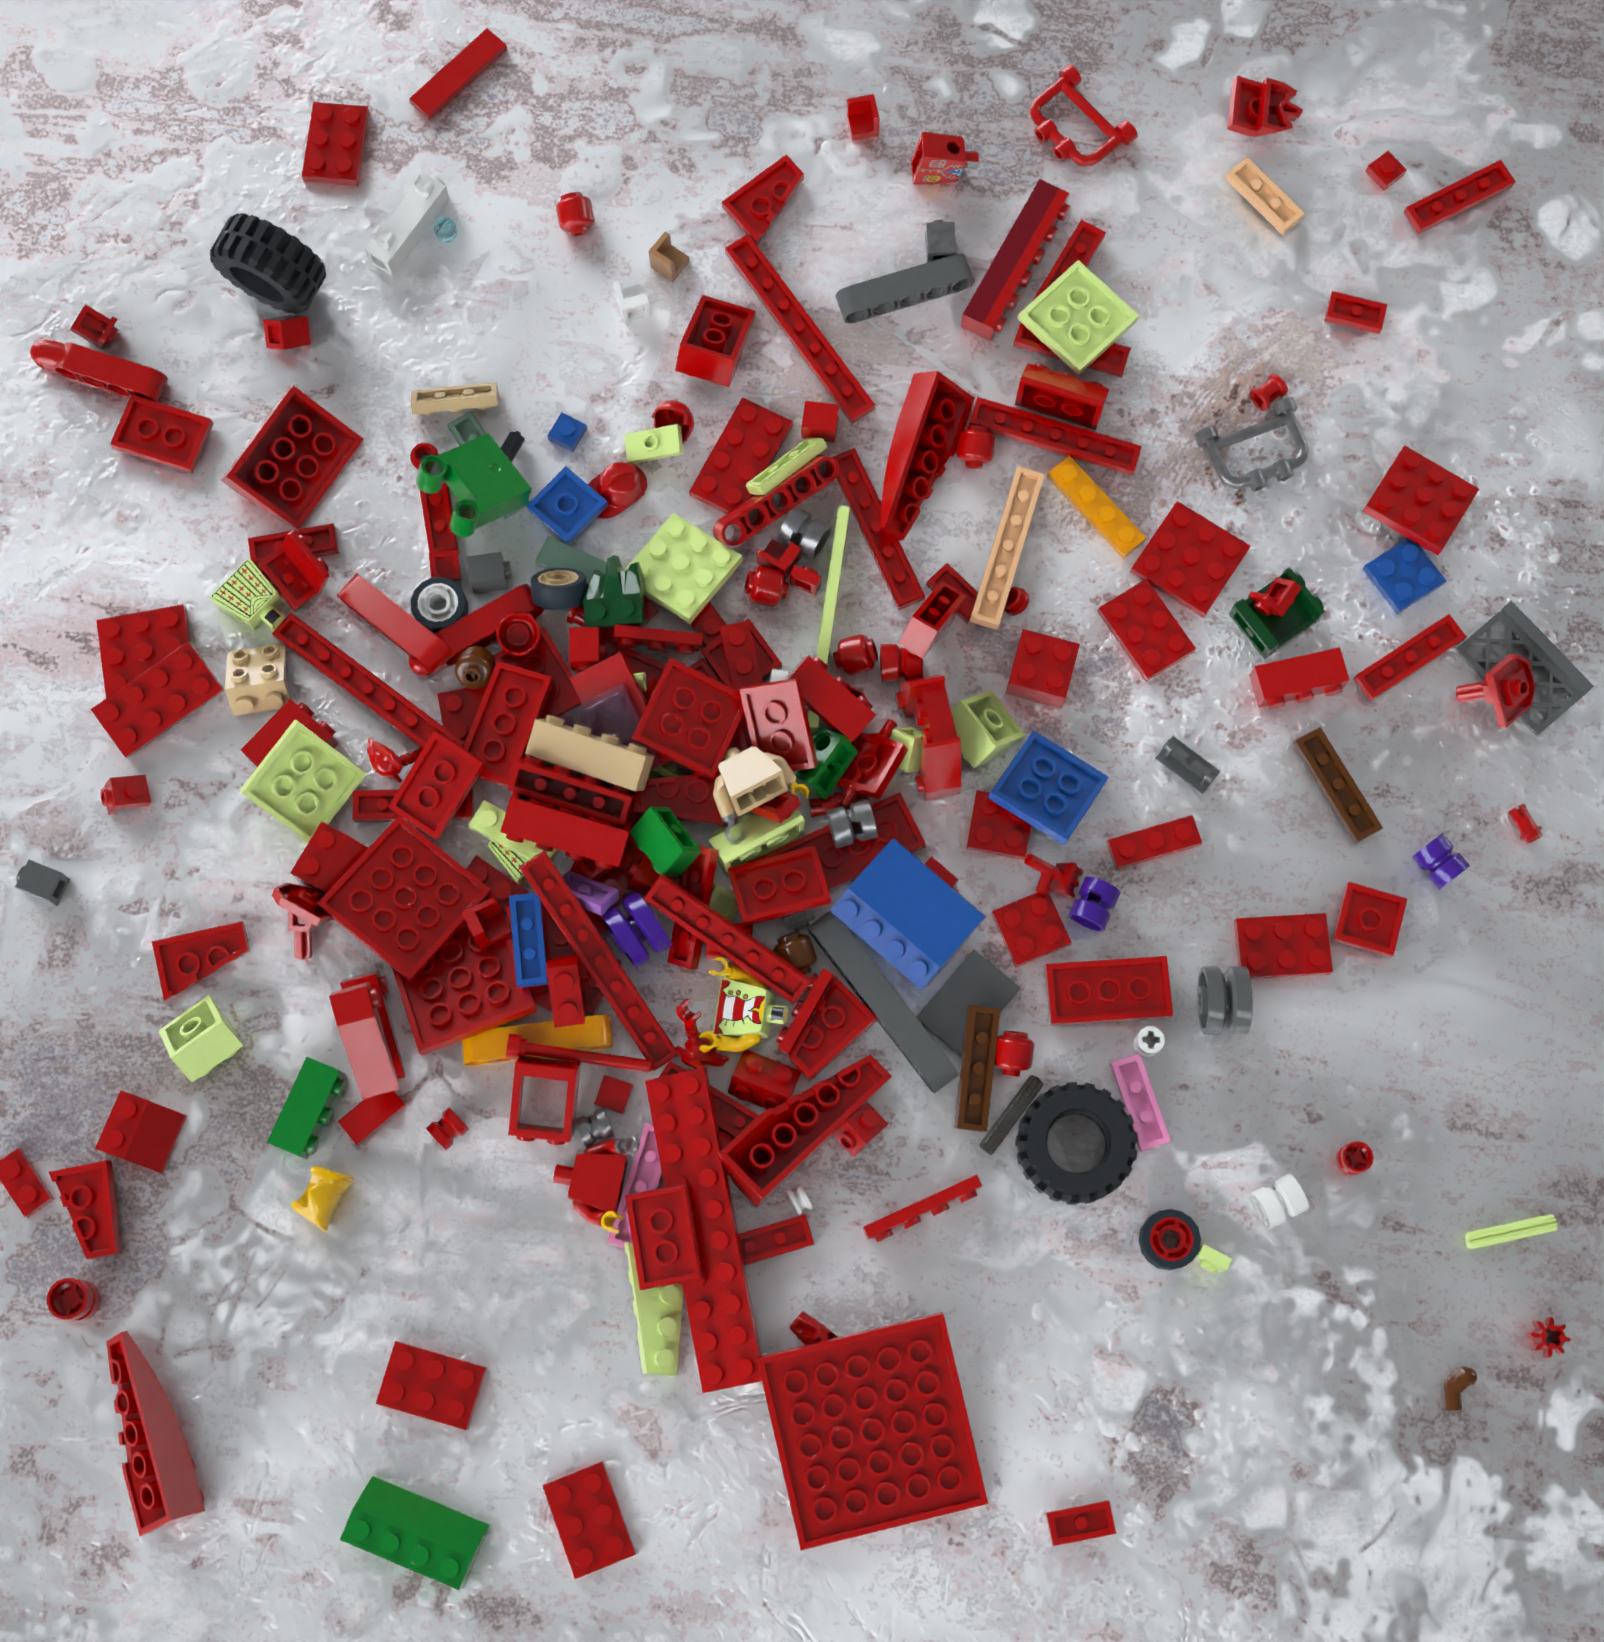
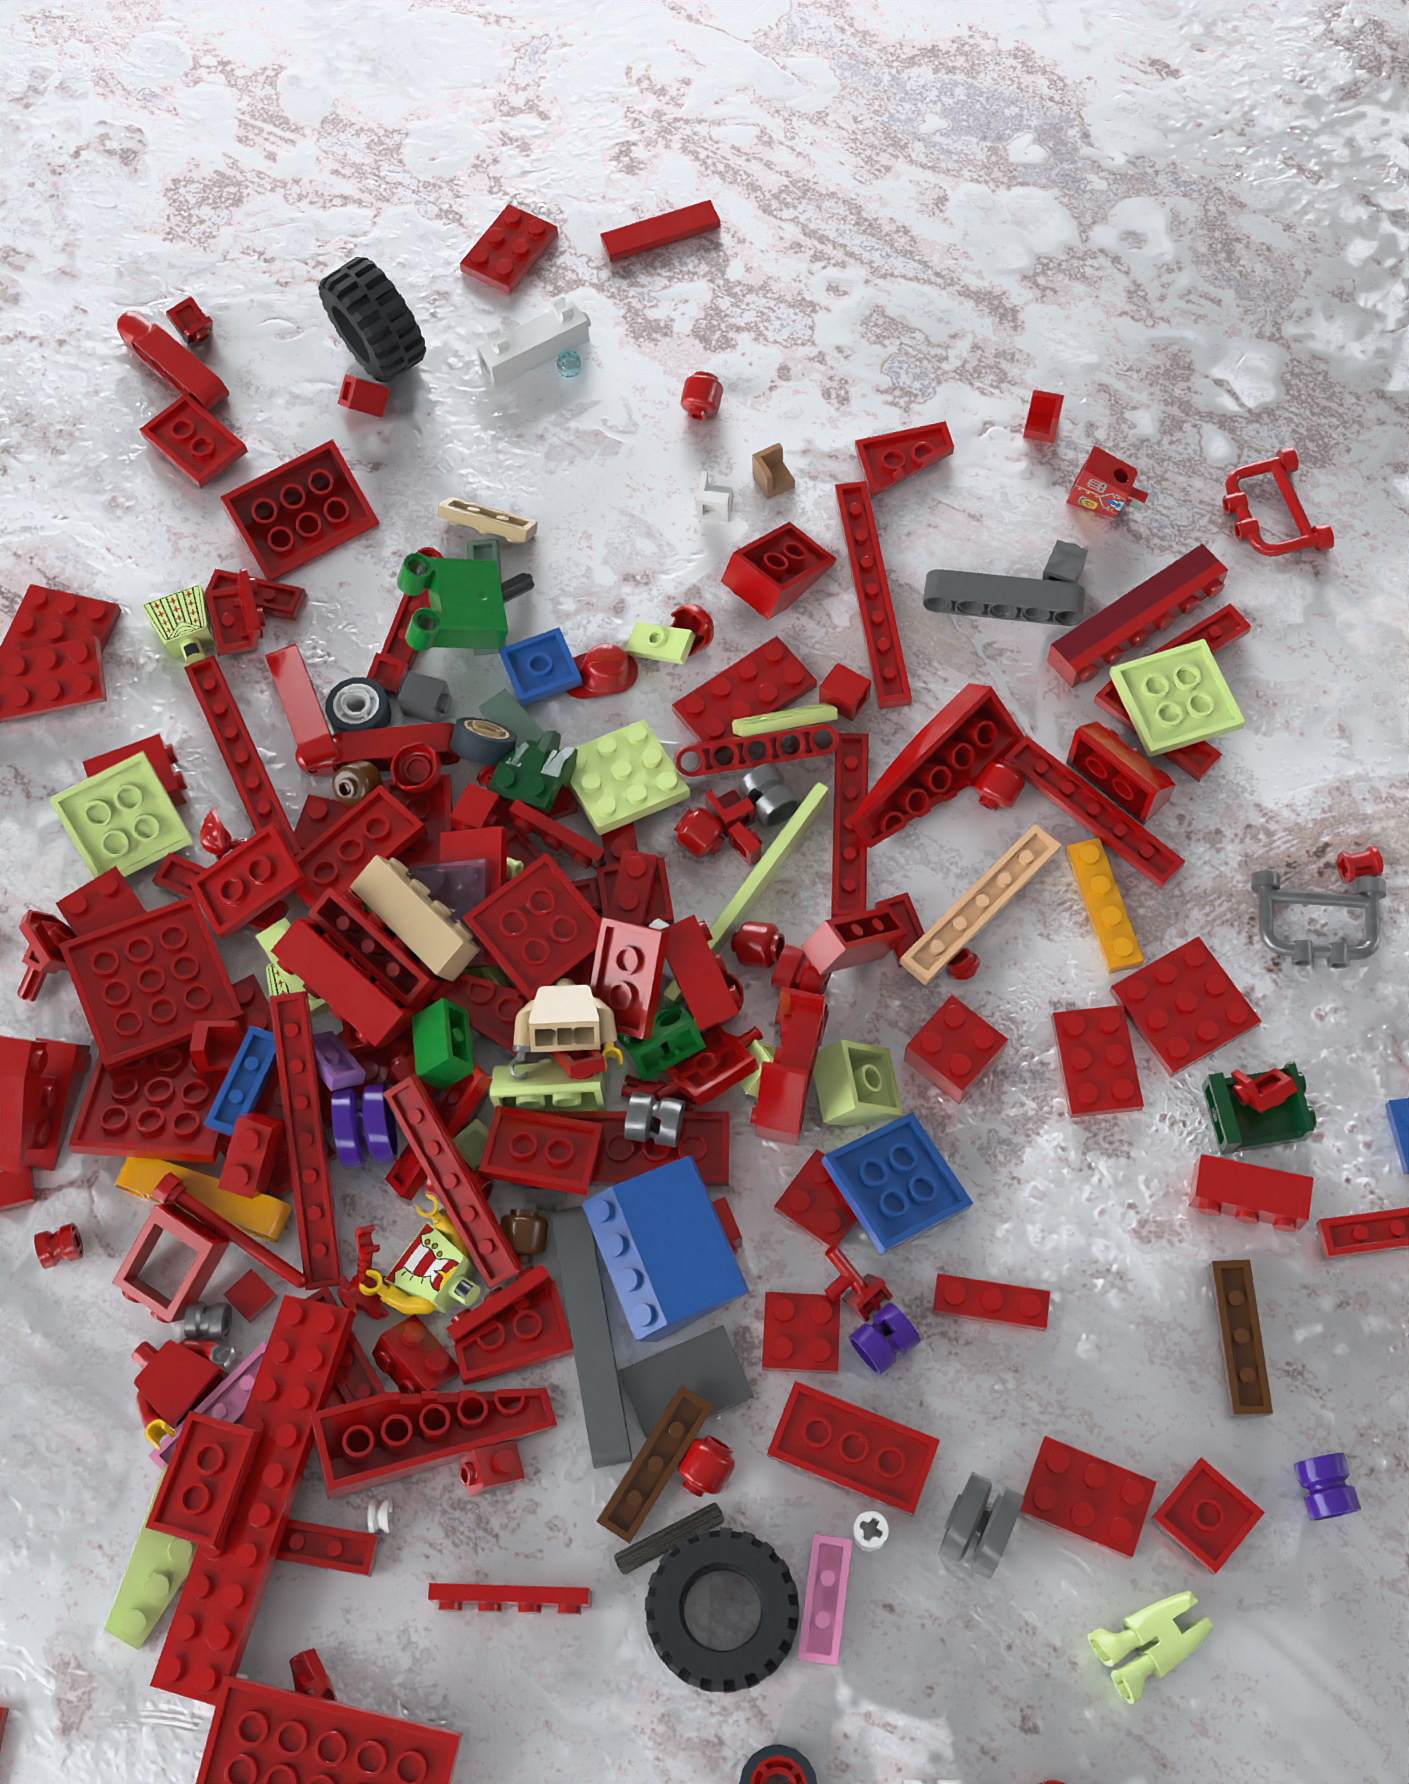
camera: 30 degrees right, 10 degrees down
tan bracket [224,644,292,716] -> none
blue plate [547,412,587,452] -> none
dark grey hinge [1155,736,1221,794] -> none
none -> yellowish green piece [1088,1591,1214,1704]

